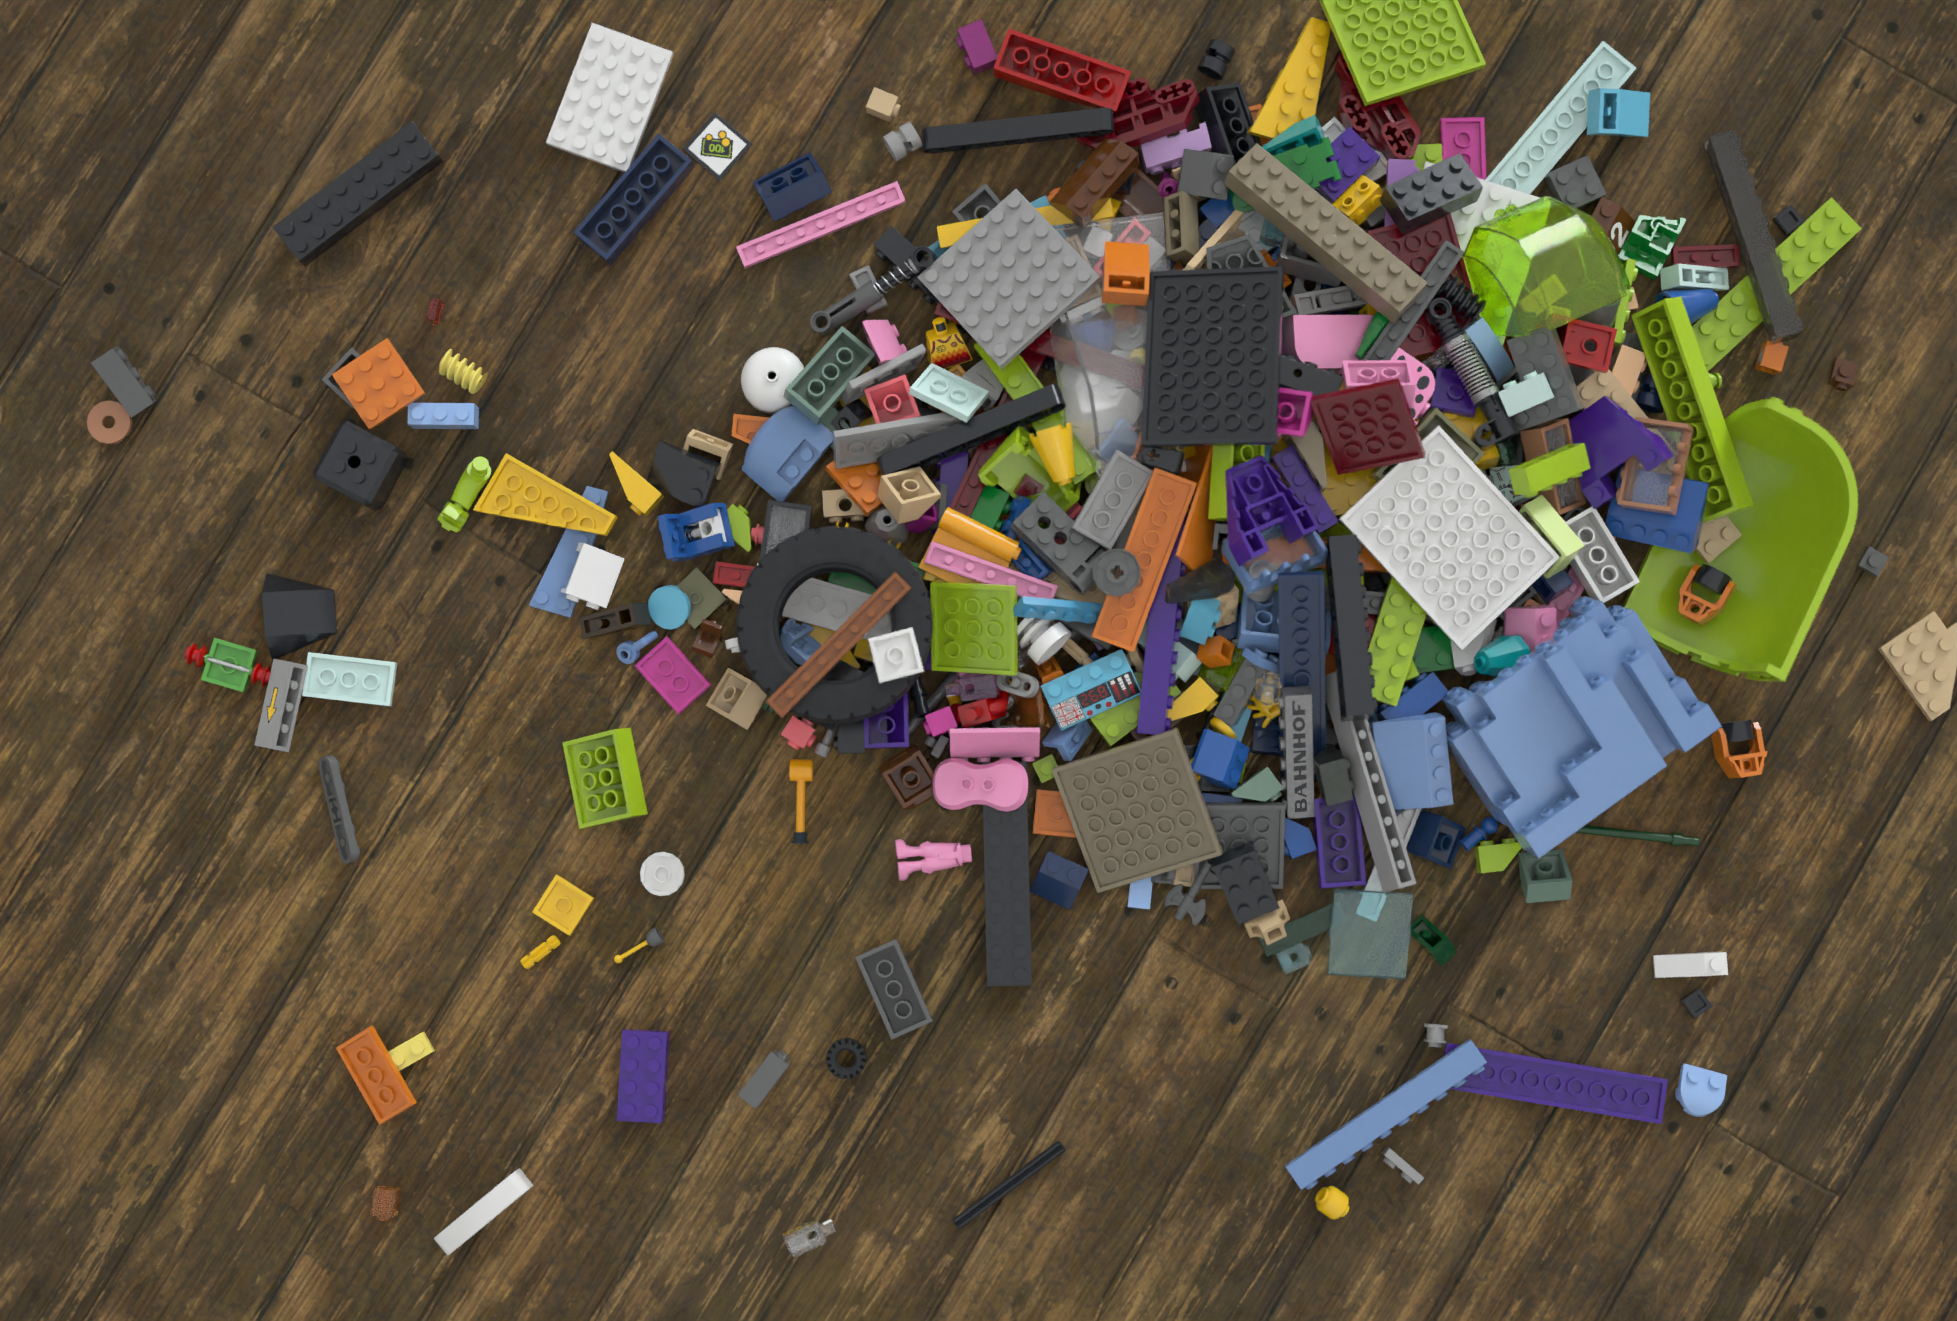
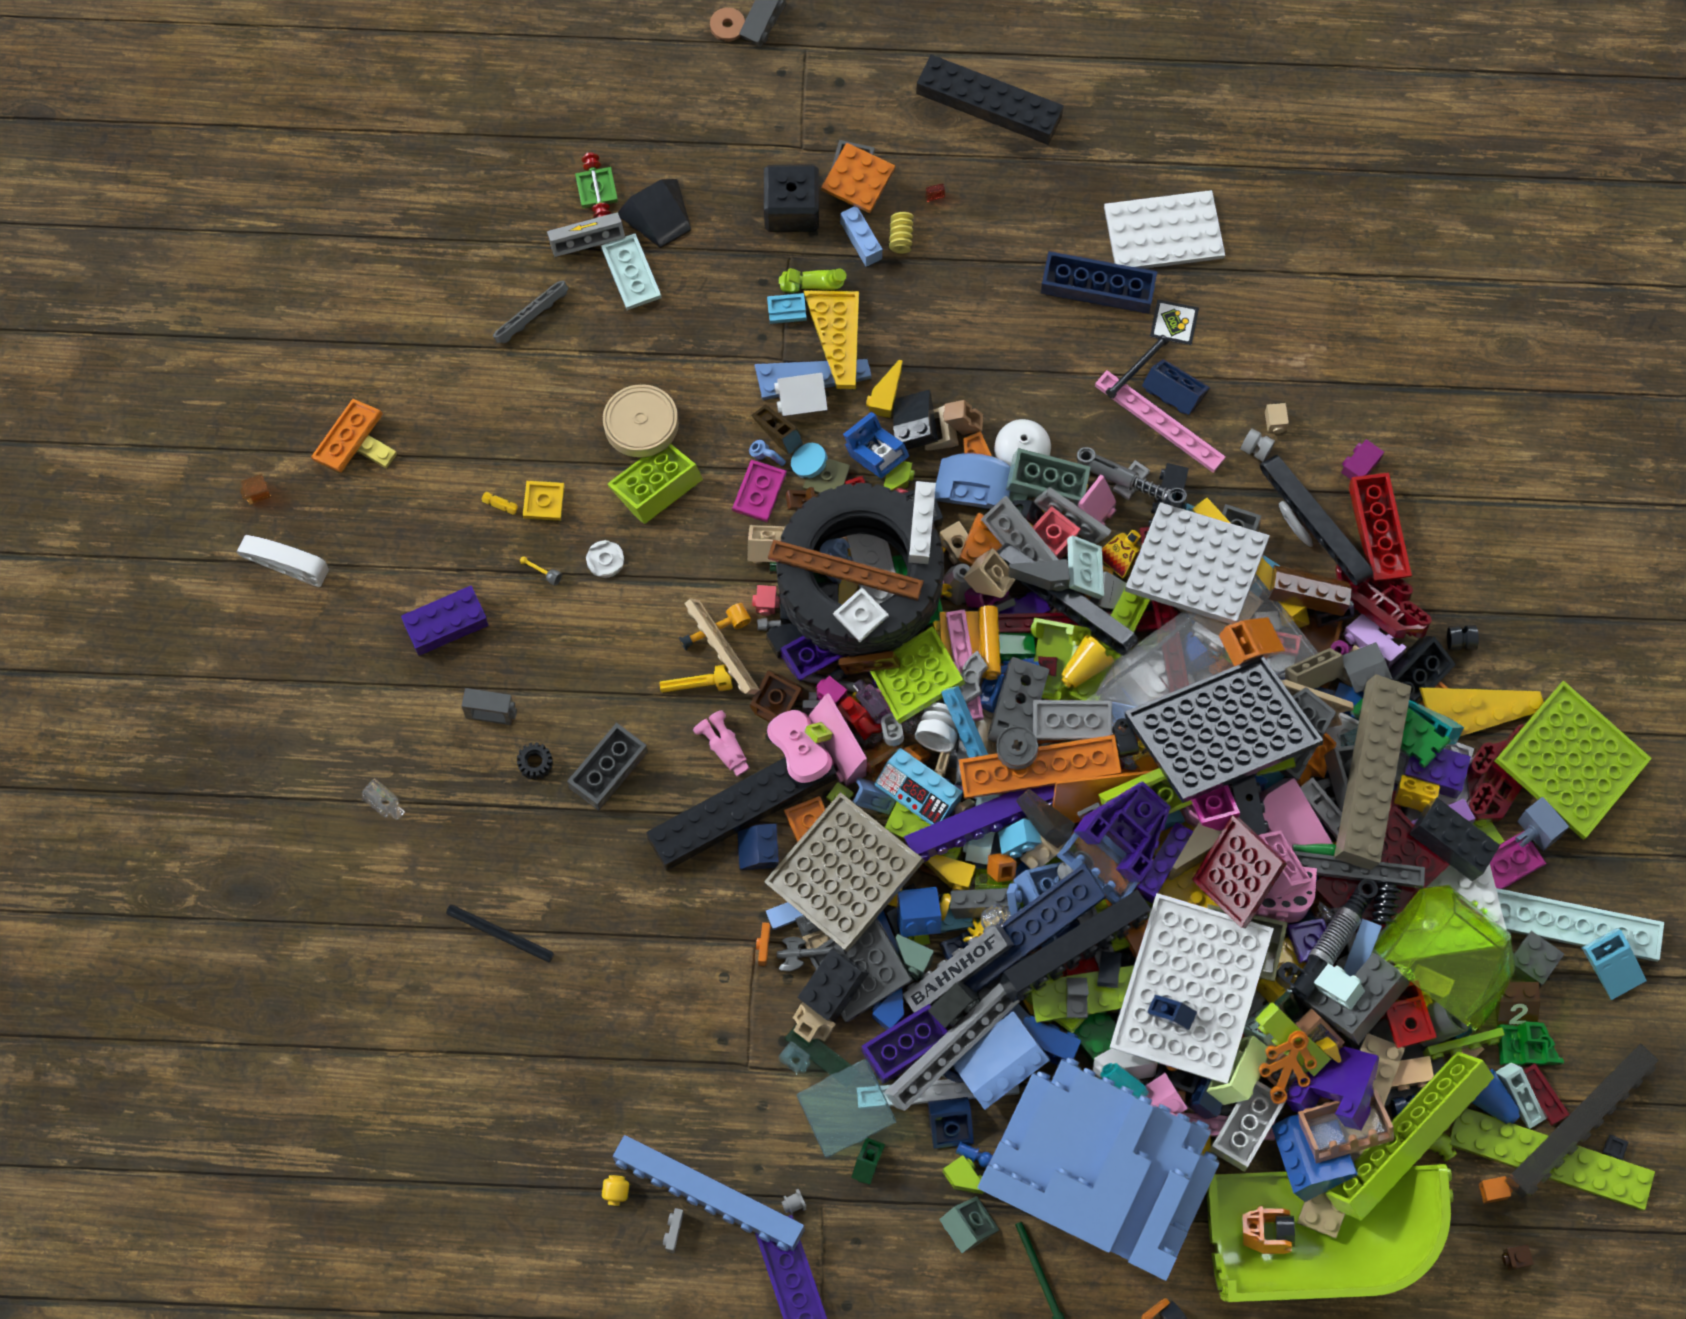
camera: 60 degrees right, 15 degrees down
none -> tan brick [603,385,679,457]
none -> yellow piece [659,665,733,693]
none -> tan plate [685,599,760,695]
none -> orange plate [756,922,771,966]
none -> medium azure plate [767,293,807,324]
none -> lime plate [804,722,833,744]
none -> reddish brown plate [839,651,900,675]
none -> white brick [909,481,936,564]
none -> medium nougat brick [943,400,983,435]
none -> light grey tile [960,651,989,704]
none -> dark grey slope [1008,559,1070,591]
none -> dark grey slope [1066,978,1089,1019]
none -> black tile [1097,951,1122,988]
none -> black bar [1106,335,1169,399]
none -> dark blue slope [1147,994,1197,1030]
none -> orange plant [1259,1031,1317,1104]
none -> light grey piece [1279,501,1313,547]
none -> yellow slope [1316,1037,1341,1063]
none -> sand blue brick [1515,797,1569,851]

